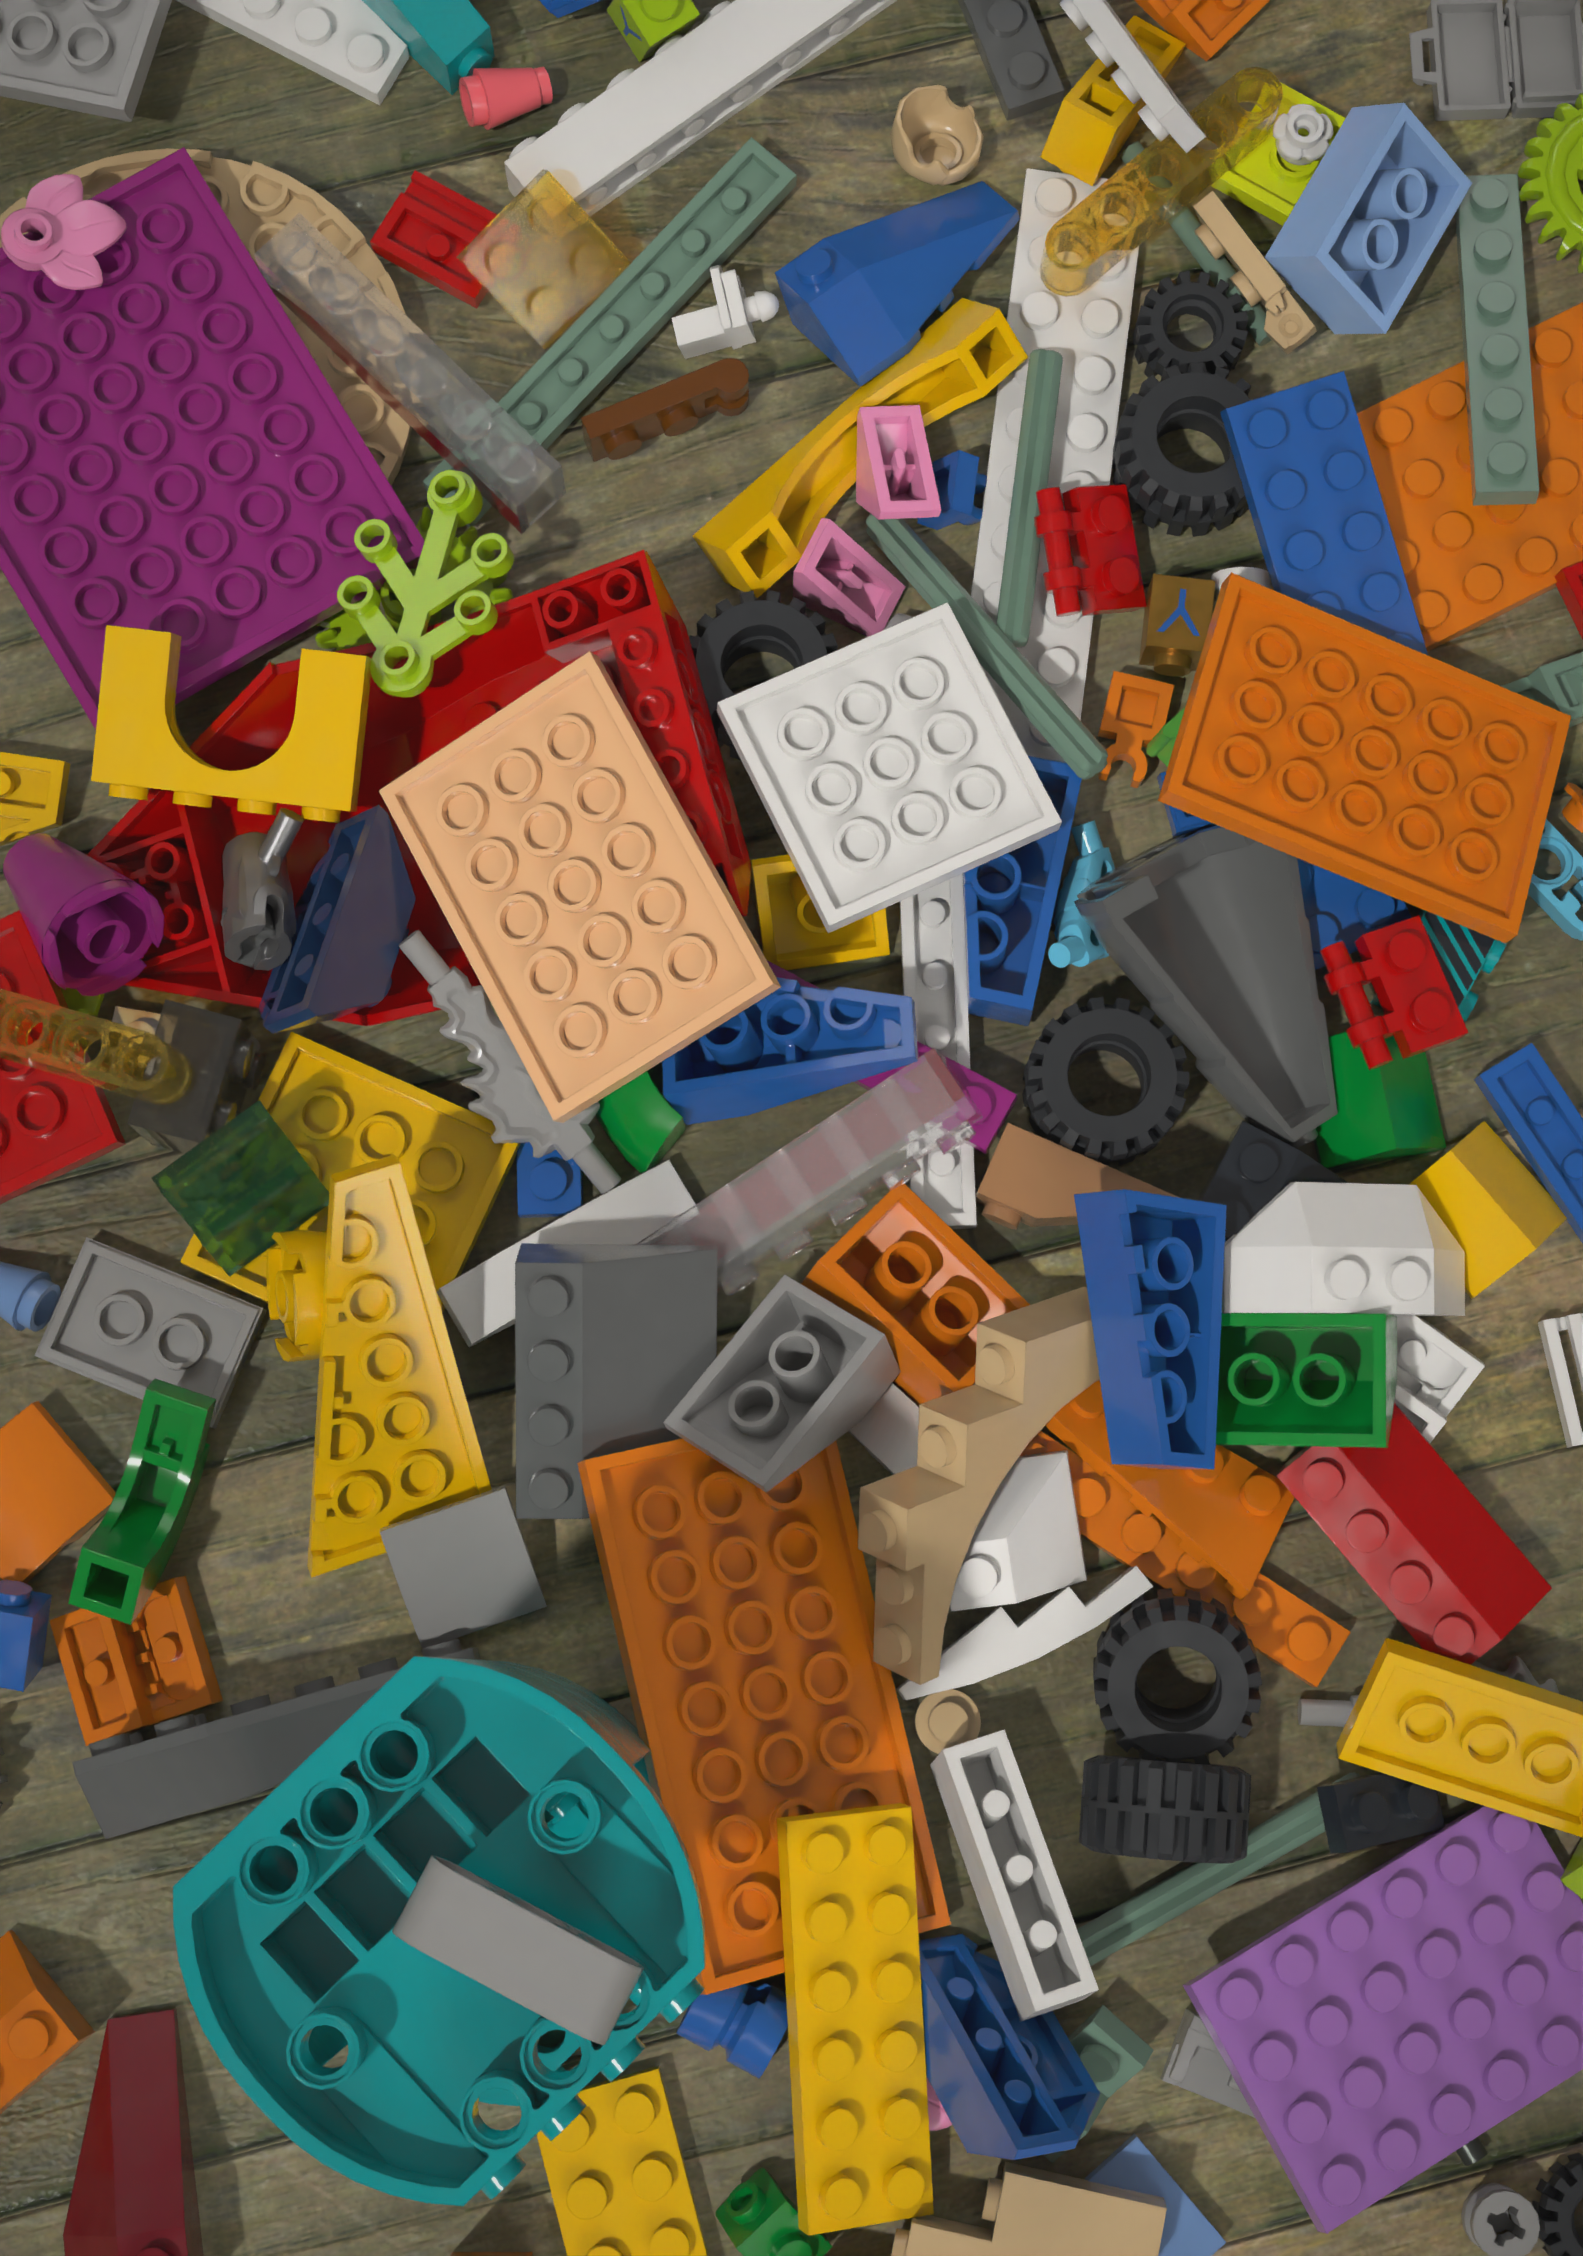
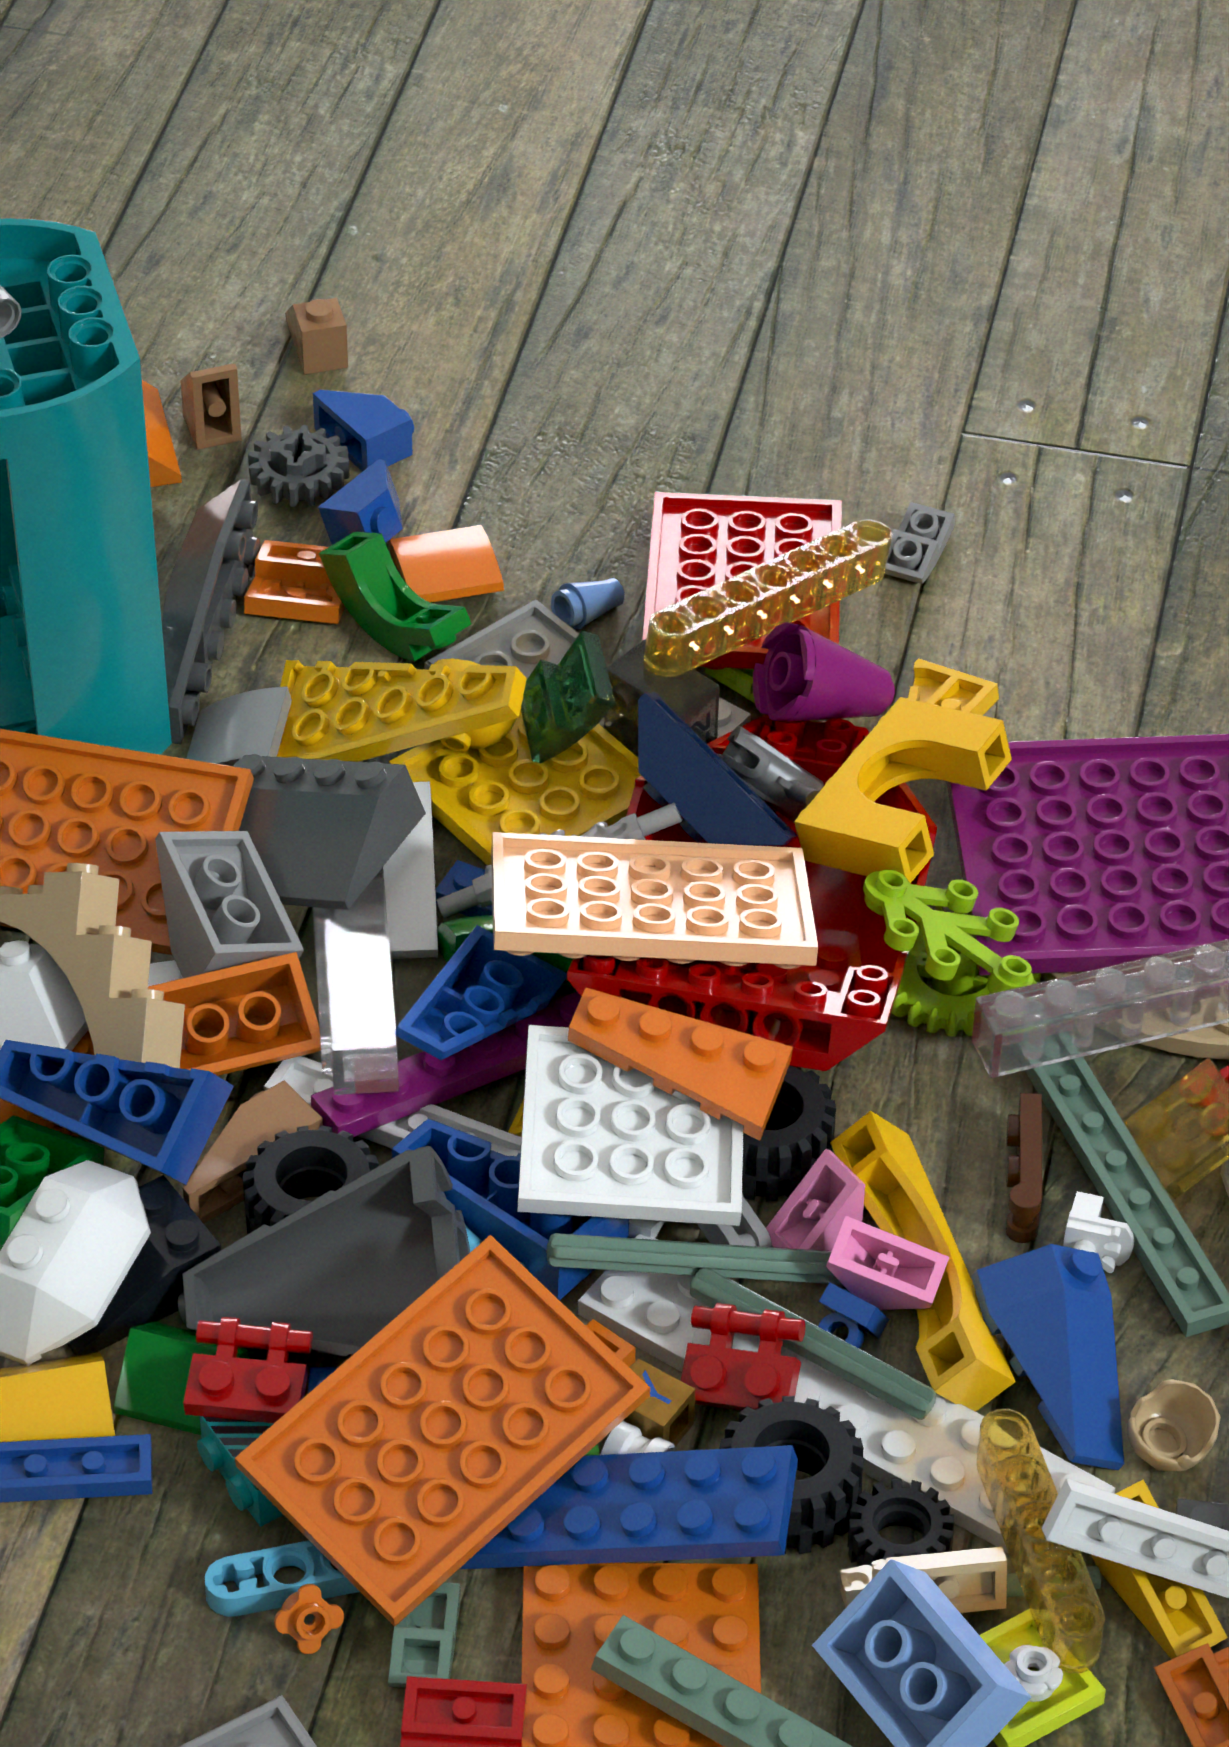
camera: 120 degrees right, 35 degrees down
none -> orange wing [568,988,793,1141]

